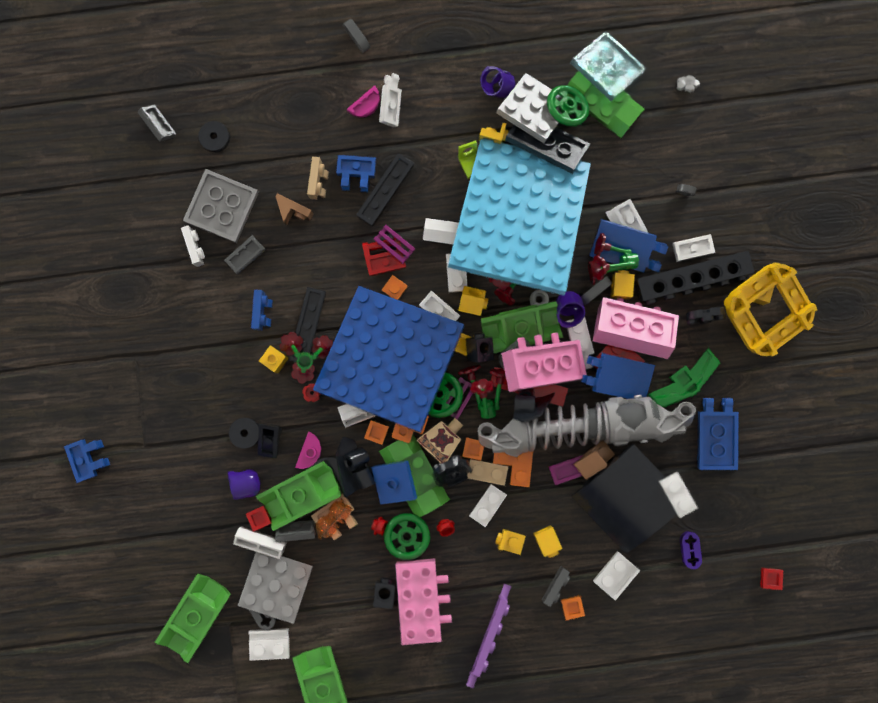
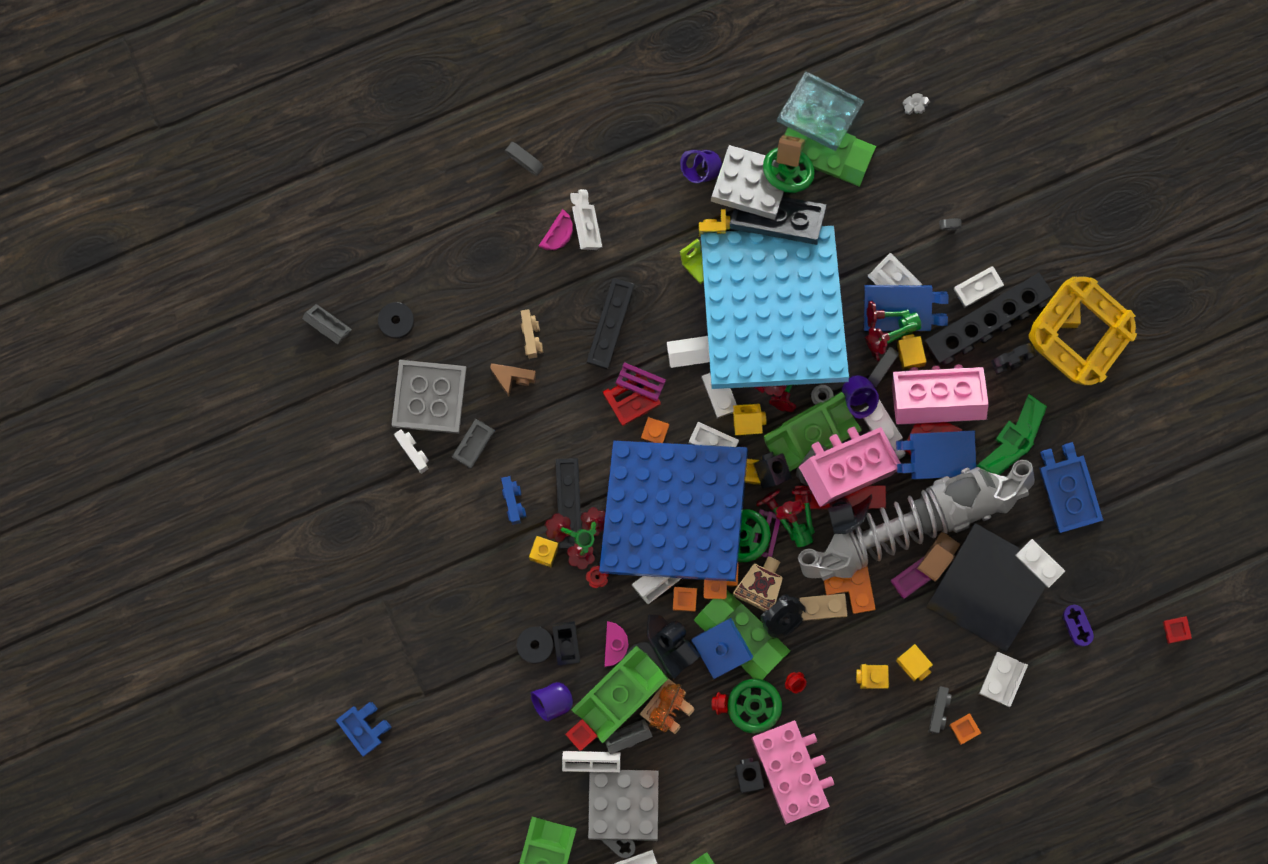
camera: 15 degrees left, 5 degrees down
blue plate [336,155,376,192] -> none
orange plate [462,438,484,461] -> none
medium lavender plate [466,584,511,688] -> none
white plate [469,484,507,527] -> none
none -> medium nougat slope [777,135,806,167]

